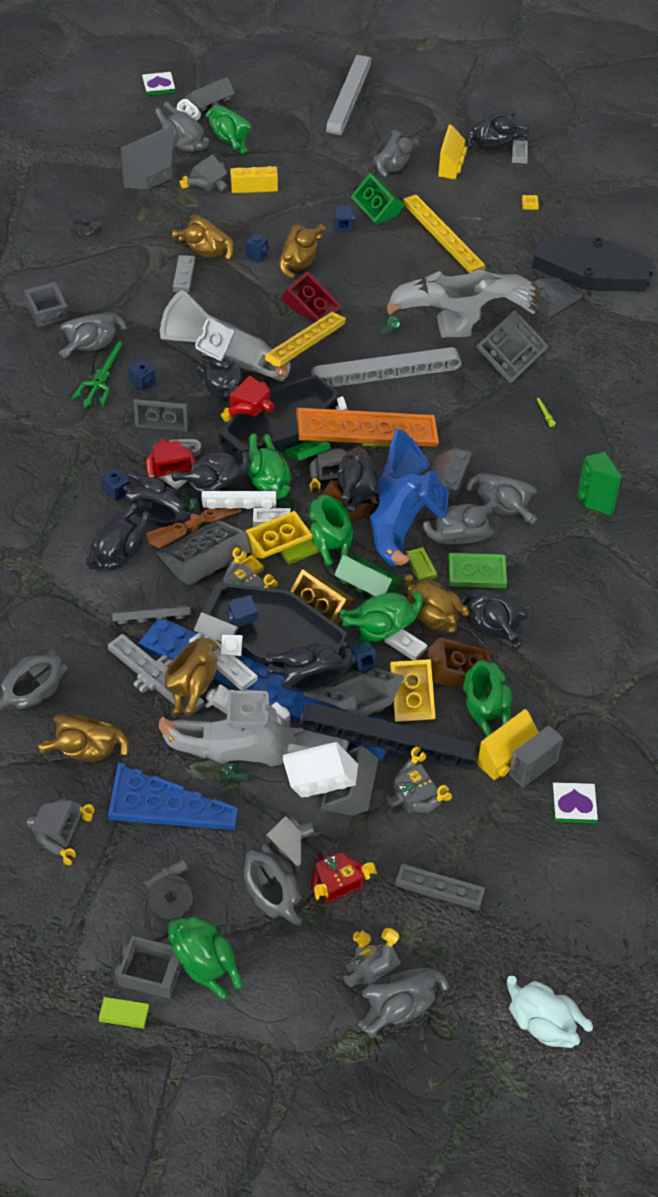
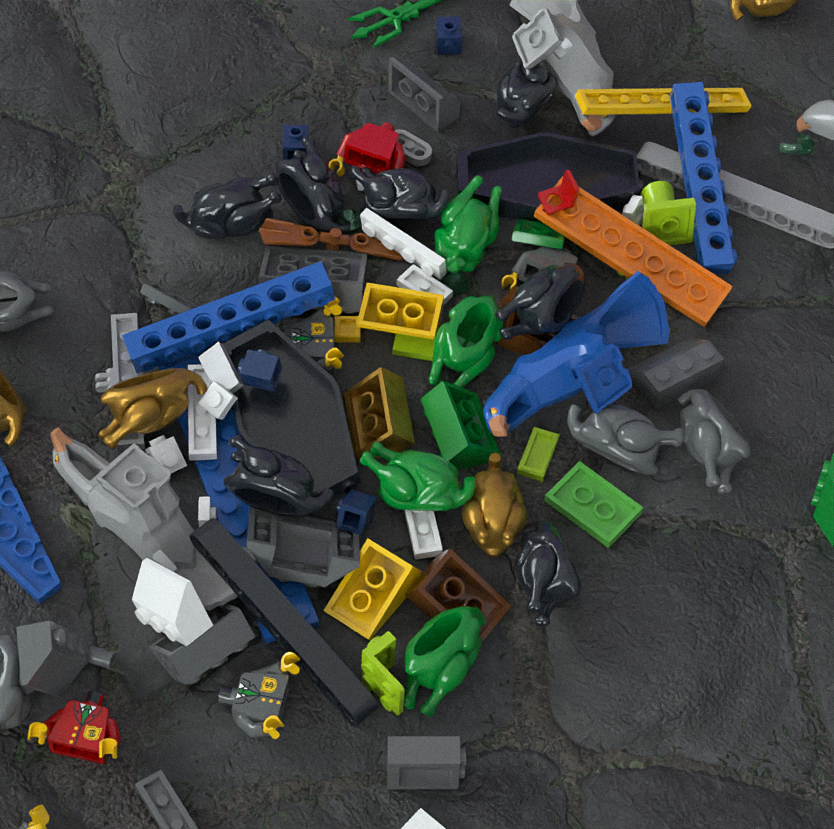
camera: 40 degrees right, 5 degrees up
clear green plate [218,762,248,782] -> none
red torso [221,376,275,422] -> none
dark red slope [281,271,342,323] -> none
yellow slope [478,709,539,781] -> none
none -> blue brick [122,261,335,374]
none -> lime bracket [361,631,405,716]
none -> red bracket [538,170,579,215]
none -> lime plant [640,181,696,245]
none -> blue brick [670,82,737,275]

